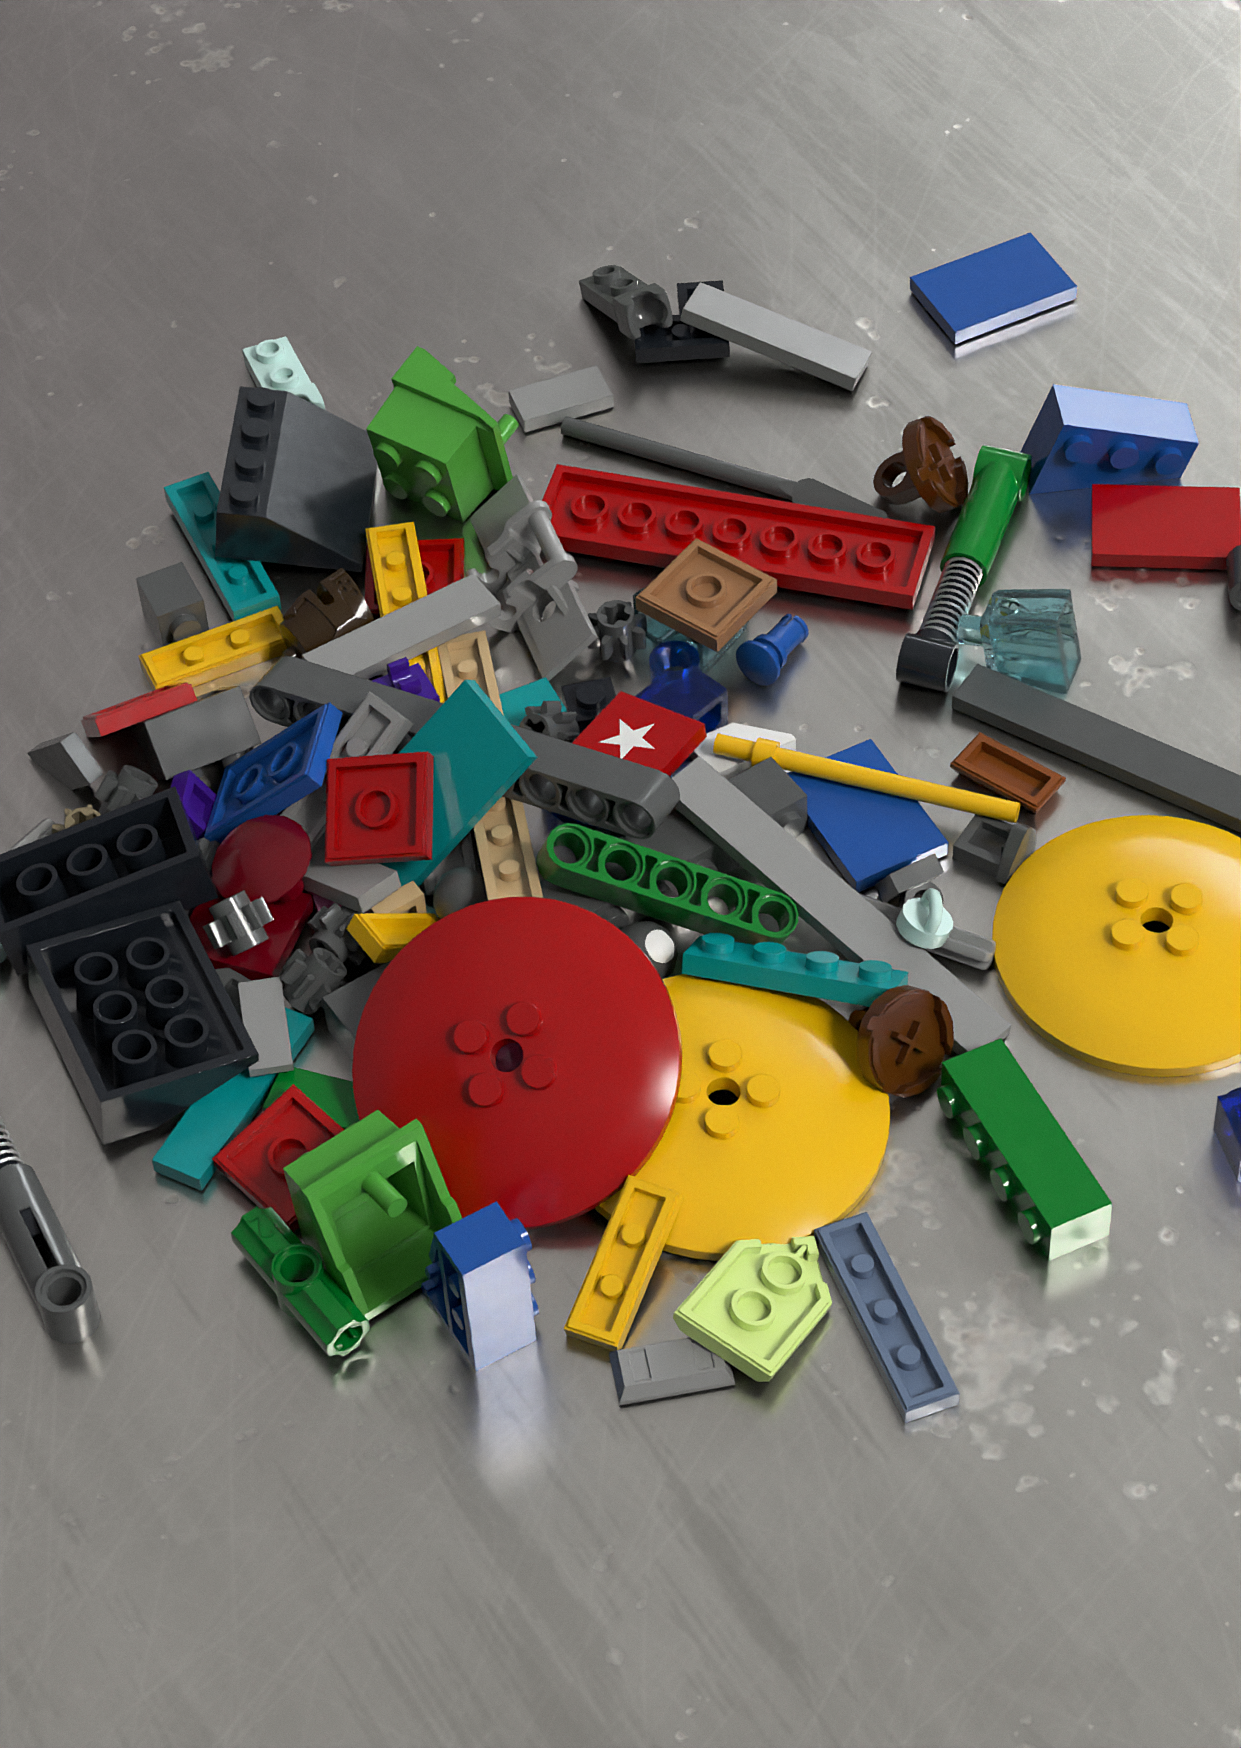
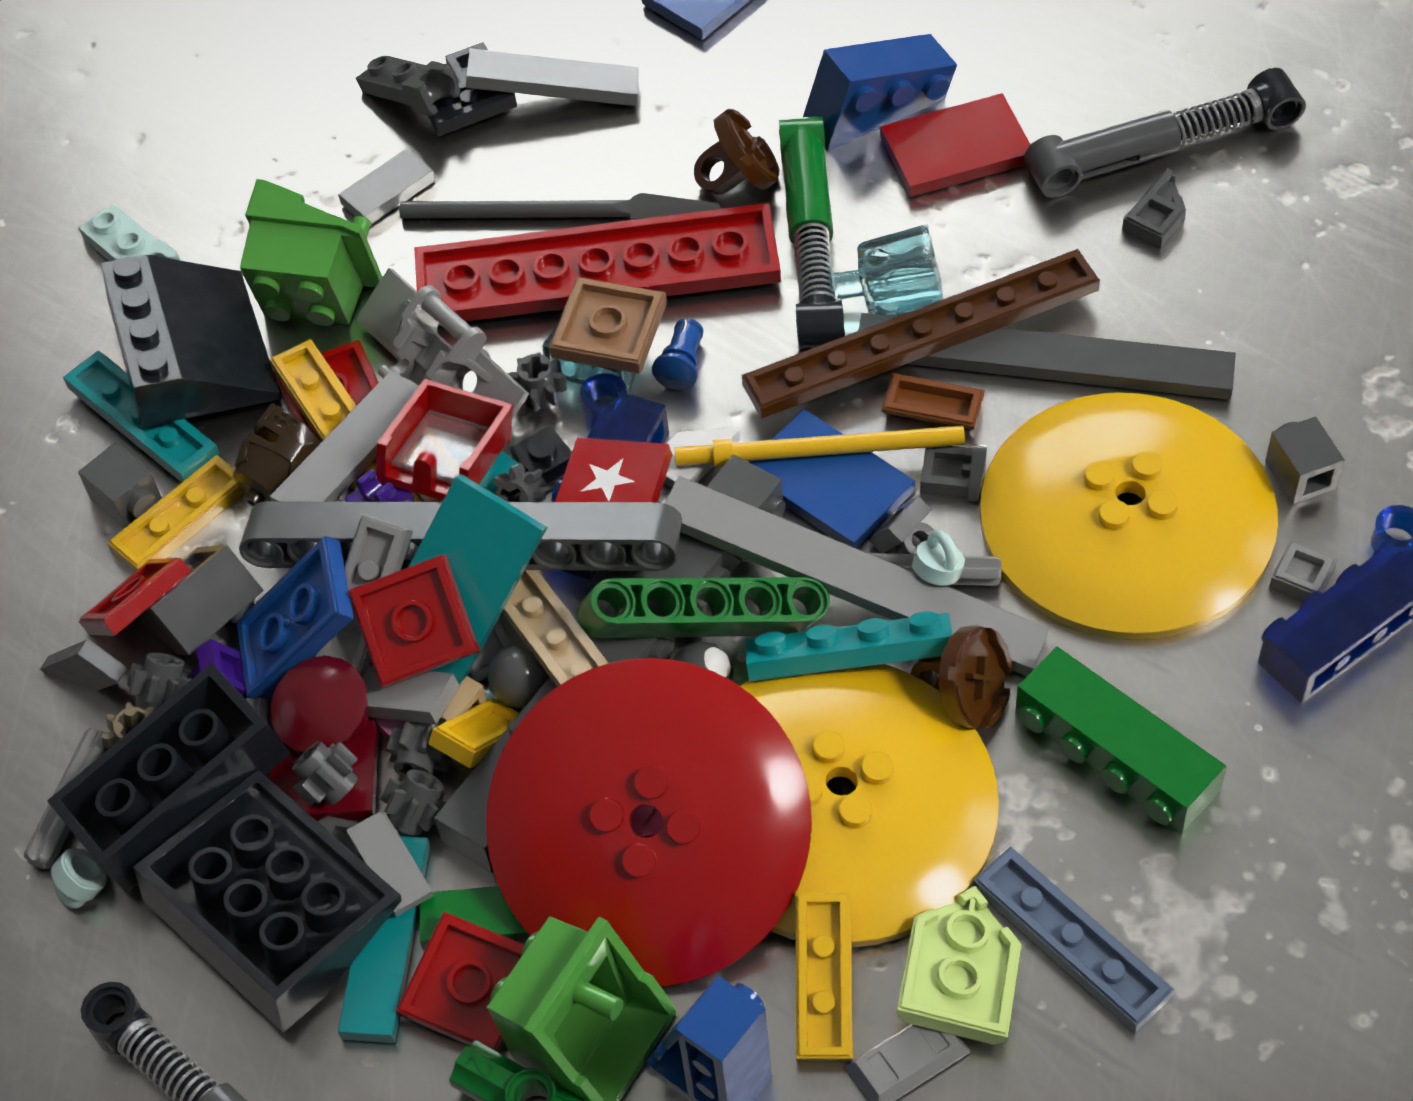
camera: 20 degrees left, 5 degrees up
none -> red window [376,379,513,501]
none -> reddish brown tile [742,249,1100,419]

